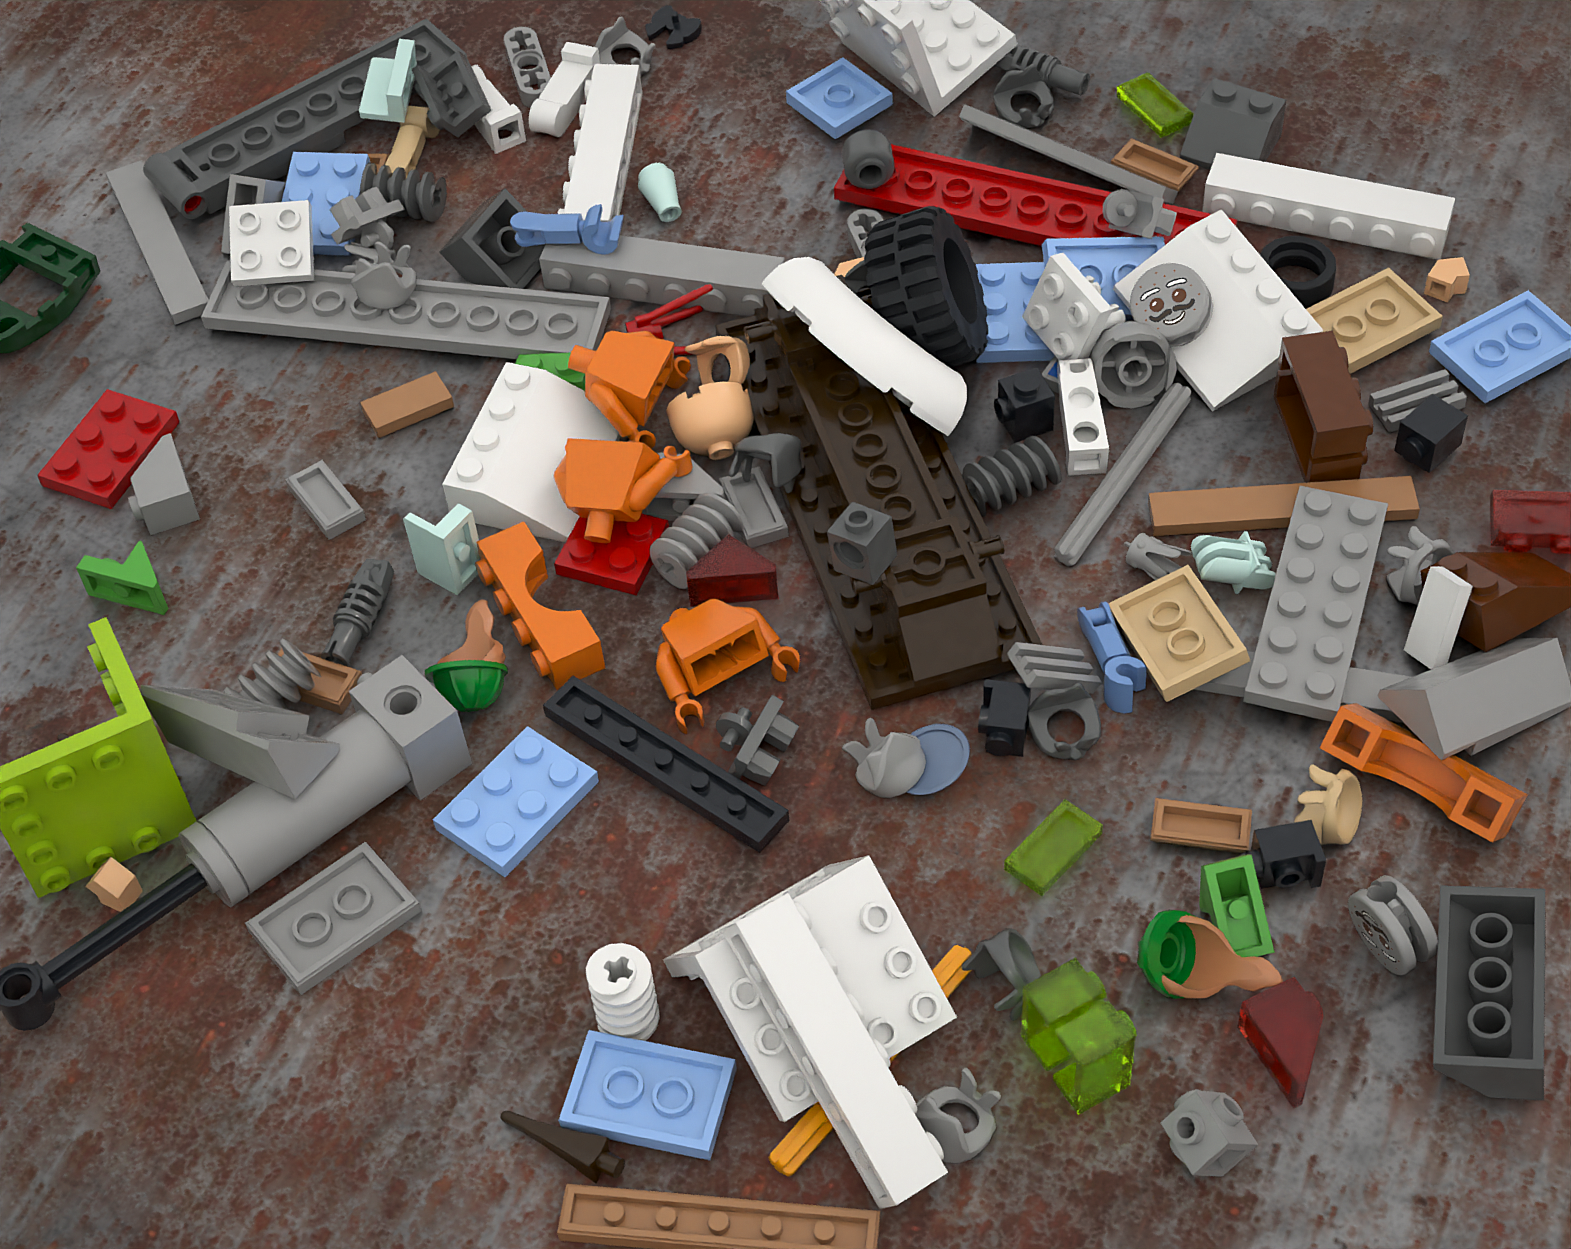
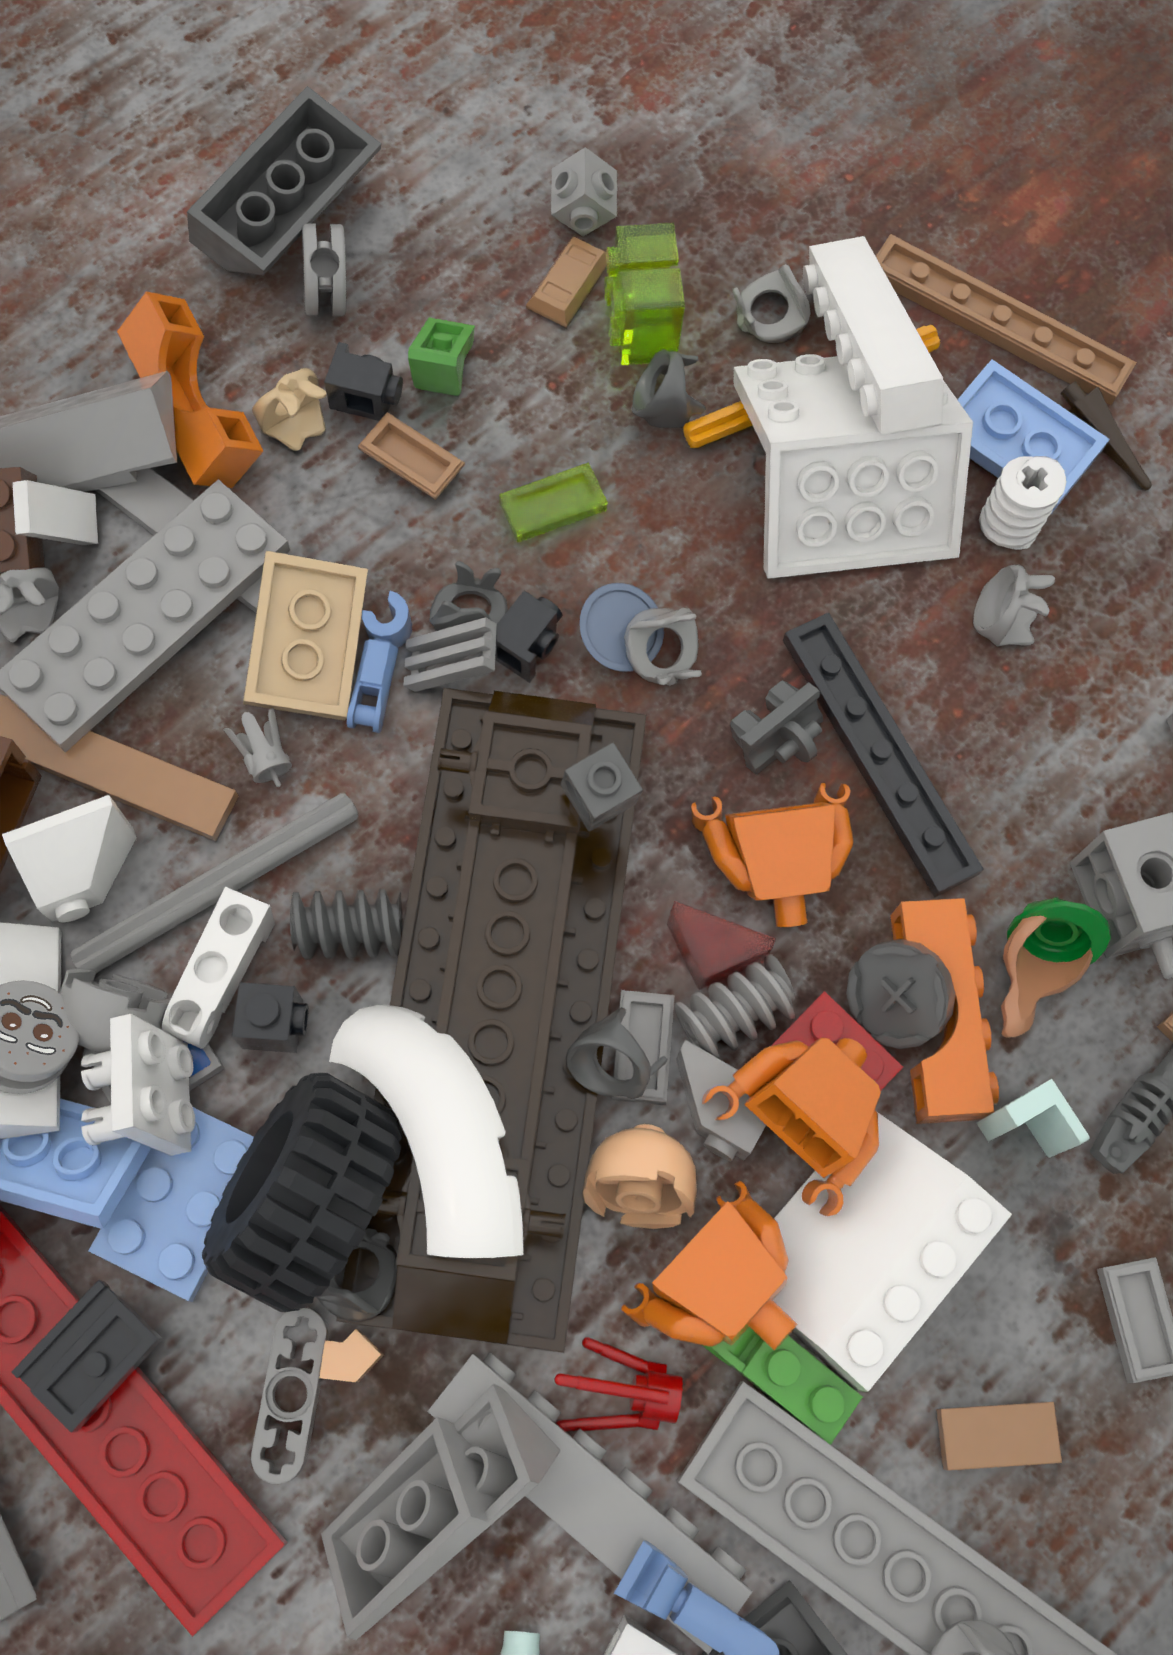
camera: 165 degrees left, 20 degrees up
light blue plate [433,726,599,877] -> none
light nougat piece [685,336,750,396] -> none
dark grey head [841,130,895,189] -> none
piece [1137,910,1283,999] -> none
light aqua arm [1191,531,1276,594] -> none
clear red slope [1237,977,1323,1109] -> none
none -> white slope [2,795,137,923]
none -> black plate [12,1280,163,1433]
none -> light grey slope [321,1384,561,1640]
none -> medium nougat tile [526,236,611,328]
none -> dark grey tile [846,939,955,1049]
none -> light grey piece [973,565,1055,646]

